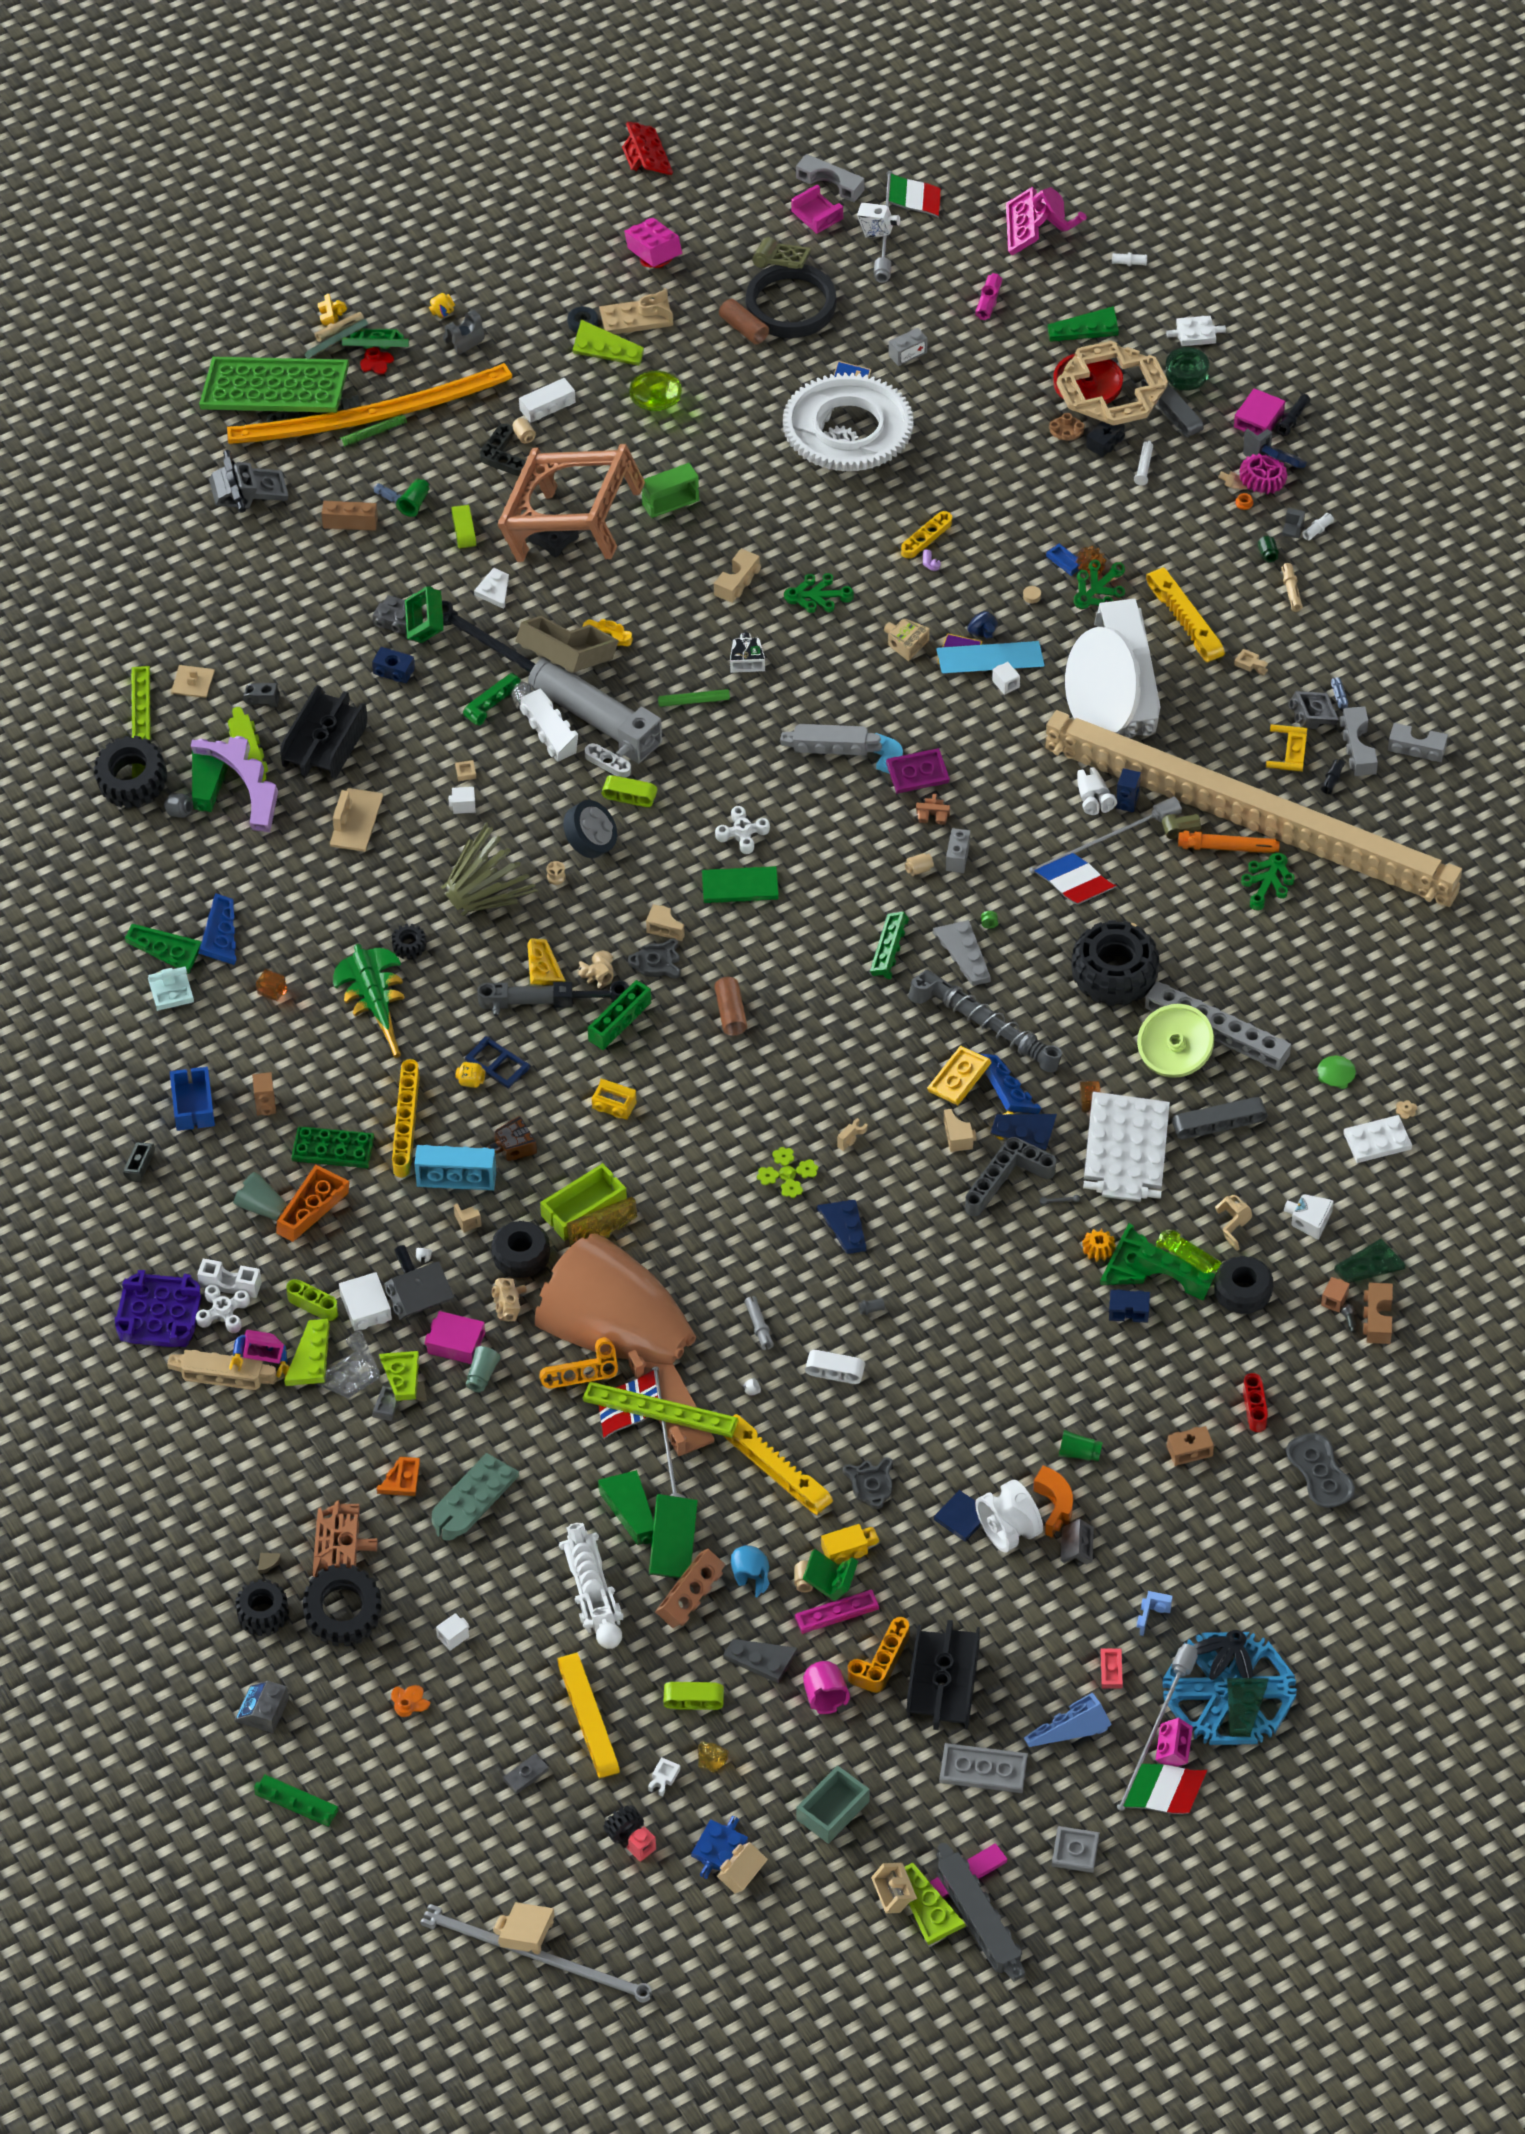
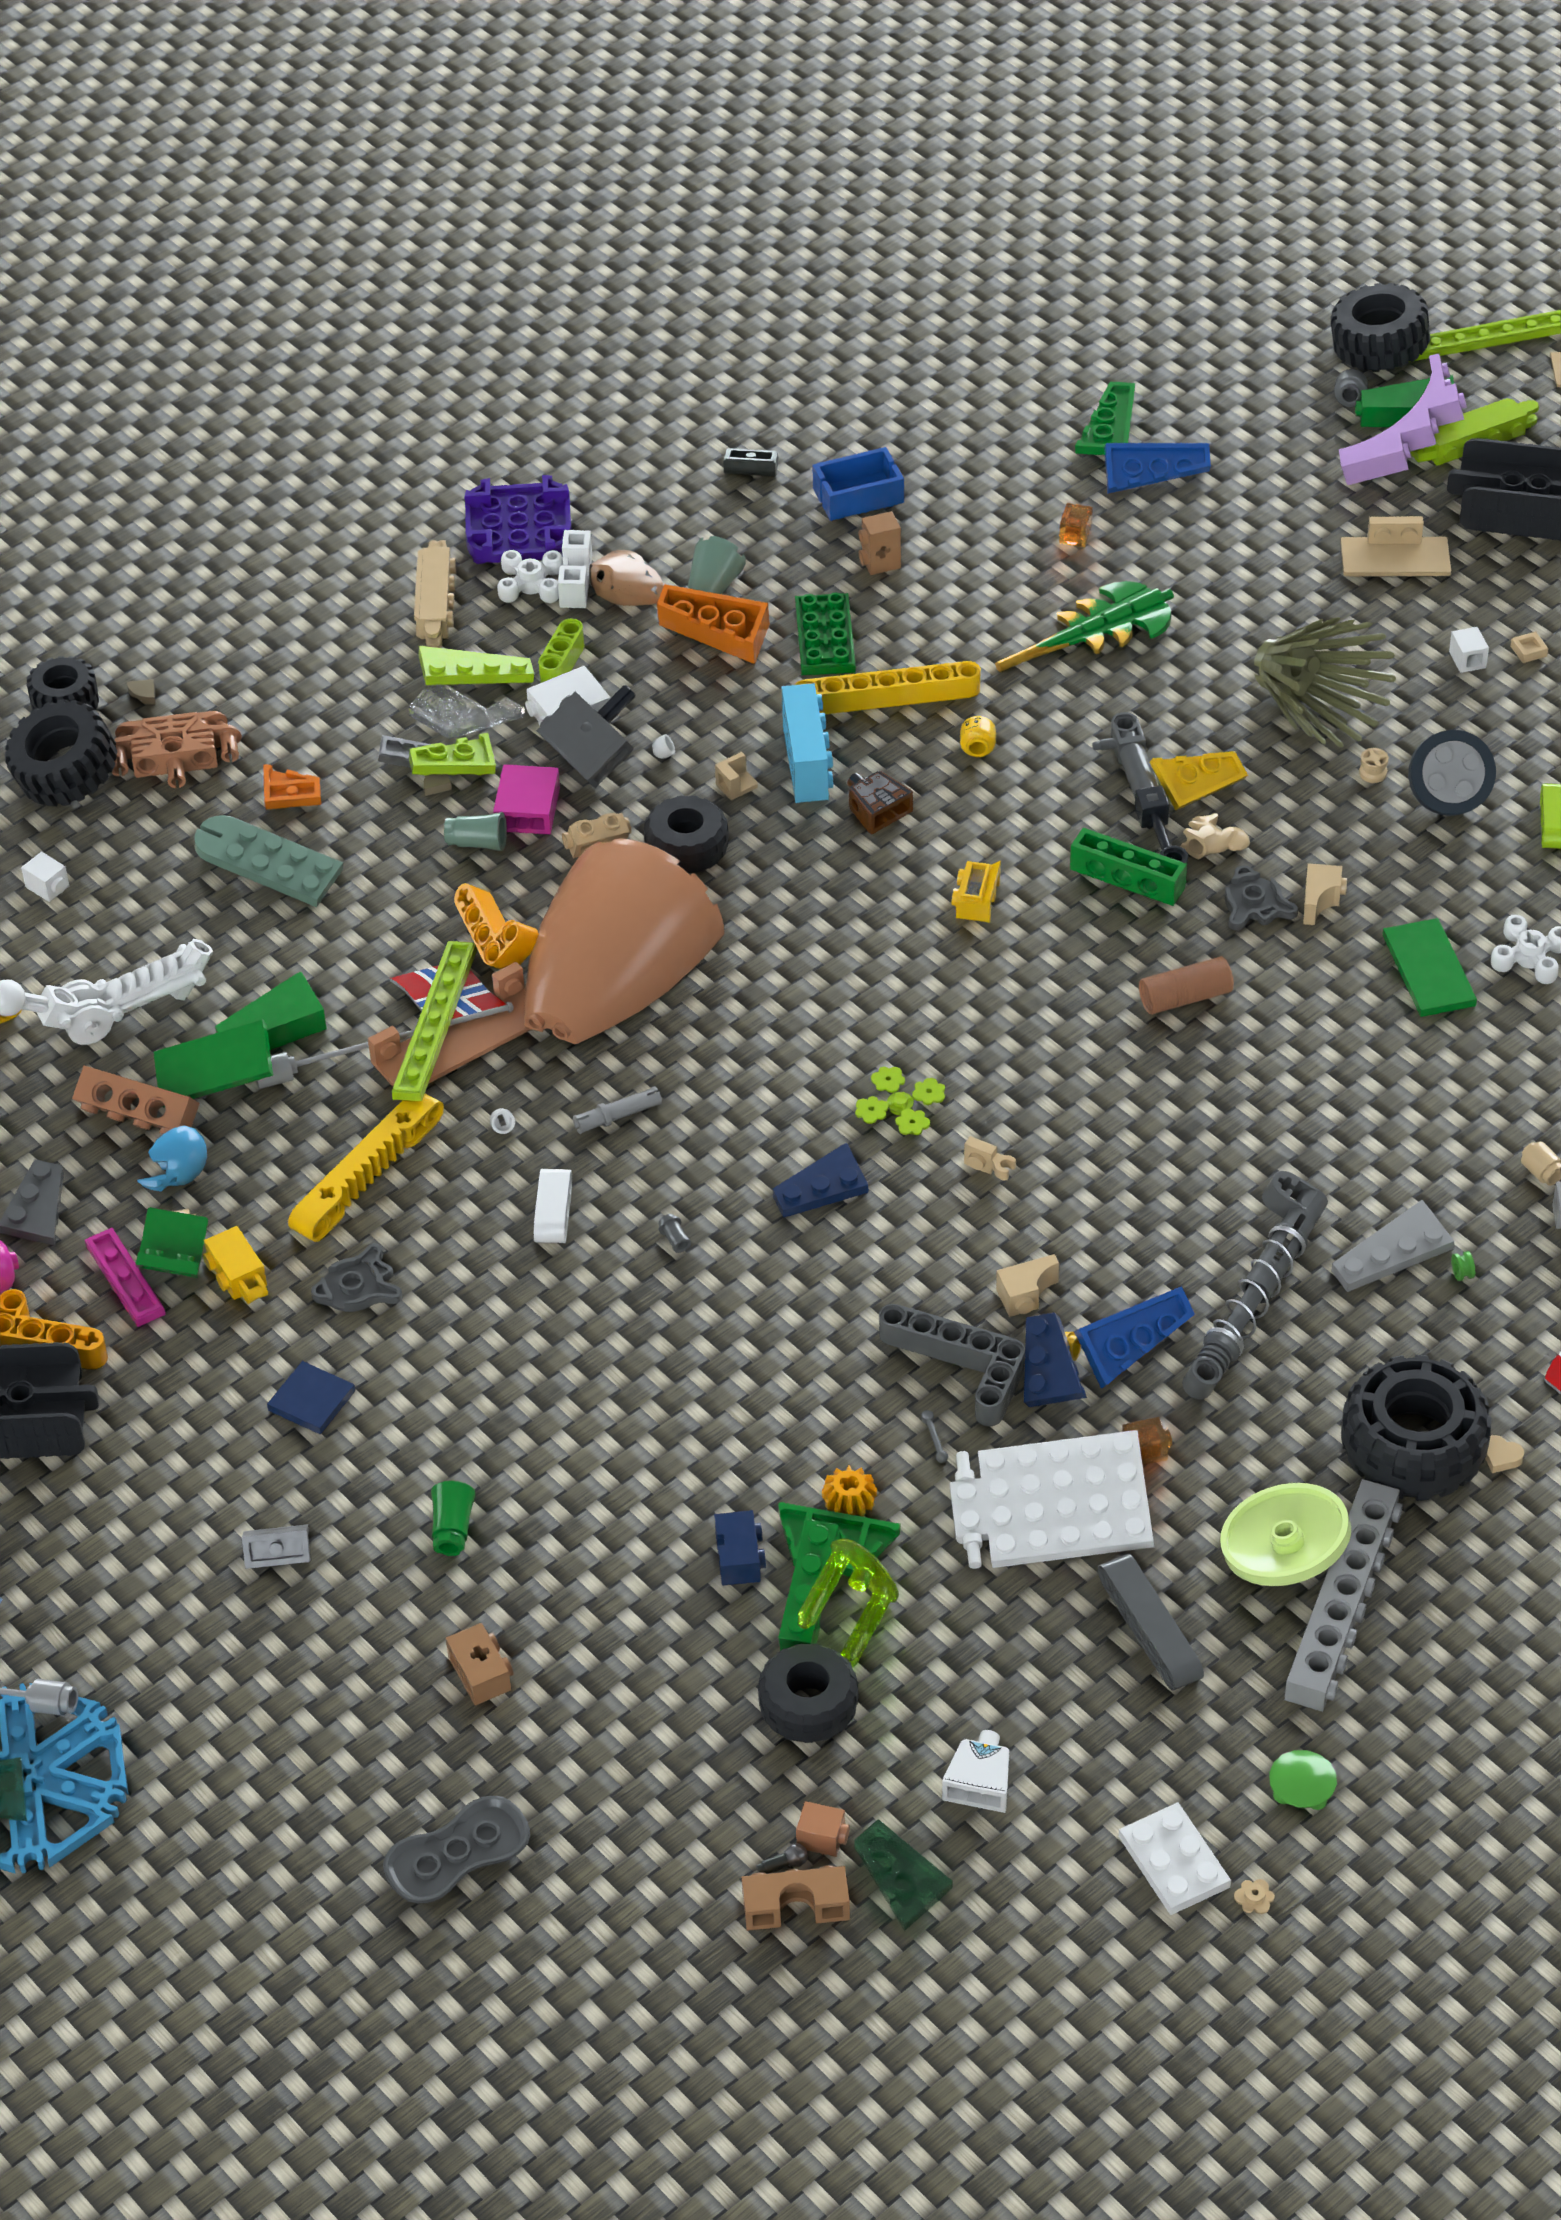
camera: 80 degrees right, 5 degrees down
light aqua plate [148,967,194,1011] -> none
dark pink torso [229,1330,289,1378] -> none
black tyre [392,924,426,959] -> none
dark blue window [465,1036,531,1089] -> none
lime piece [540,1163,627,1241] -> none
clear yellow wing [567,1197,638,1247] -> none
green hinge [870,911,909,979] -> none
yellow tile [927,1046,992,1105] -> none
white piece [975,1480,1043,1553] -> none
orange arch [1033,1465,1073,1537] -> none
coral plate [1101,1649,1123,1689] -> none
light blue bracket [1137,1591,1173,1636] -> none
black plant [1193,1630,1253,1685] -> none
tan piece [1215,1195,1252,1251] -> none
red beam [1243,1373,1268,1432] -> none
none -> medium nougat piece [590,550,664,606]

